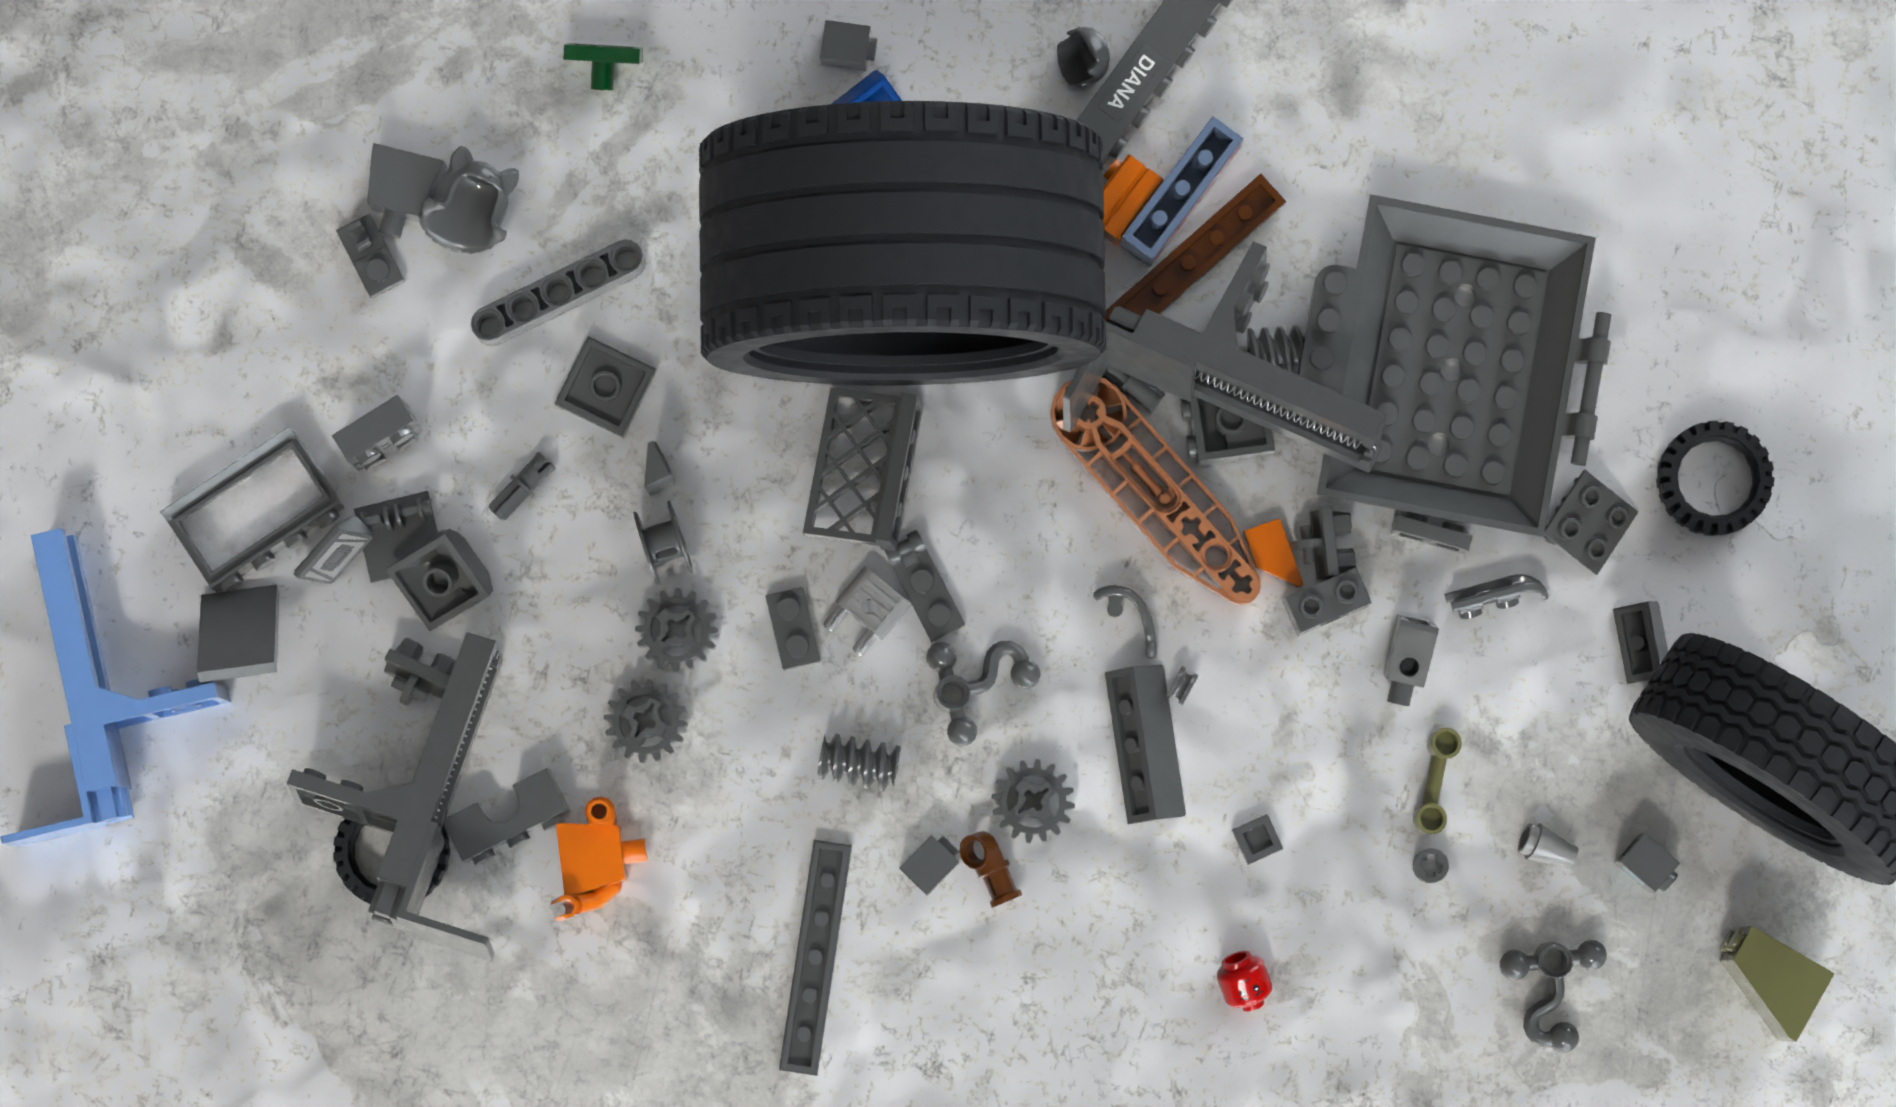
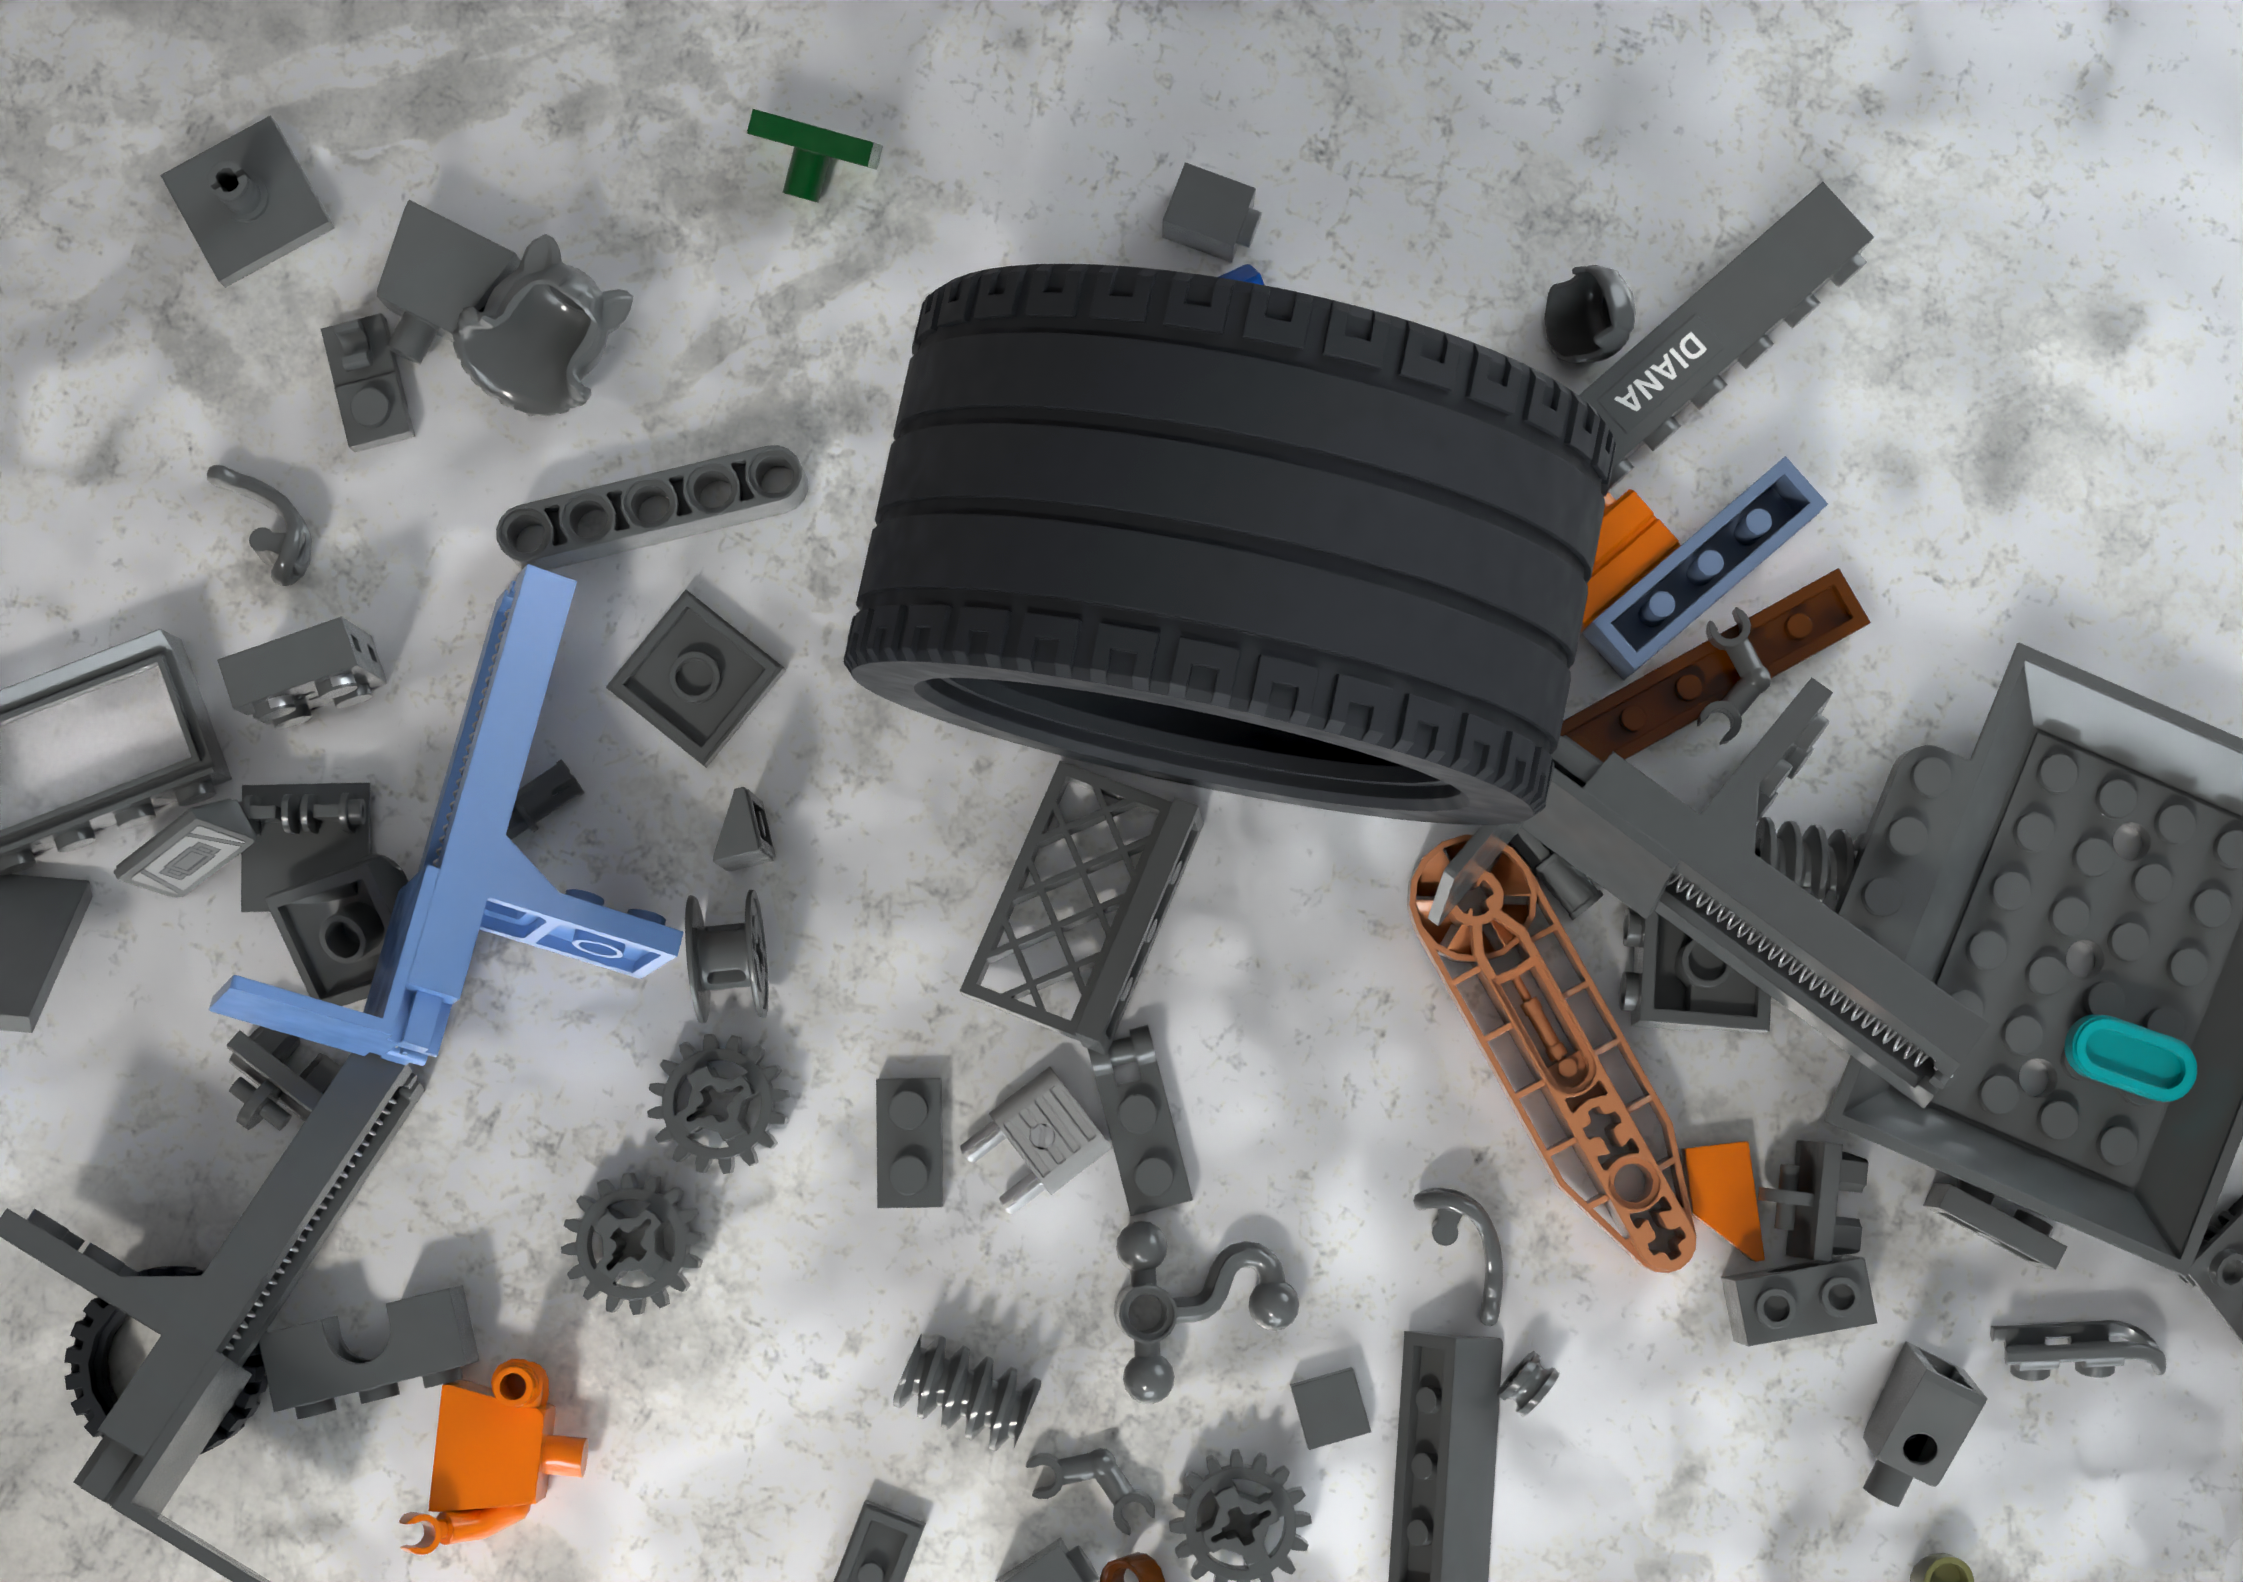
camera: 10 degrees right, 0 degrees up
none -> dark grey tile [160,115,335,288]
none -> dark grey piece [207,465,312,586]
none -> medium blue piece [209,564,684,1066]
none -> dark grey arm [1025,1448,1155,1536]
none -> dark grey tile [1290,1367,1371,1450]
none -> dark grey arm [1697,607,1771,745]
none -> teal tile [2064,1014,2197,1102]

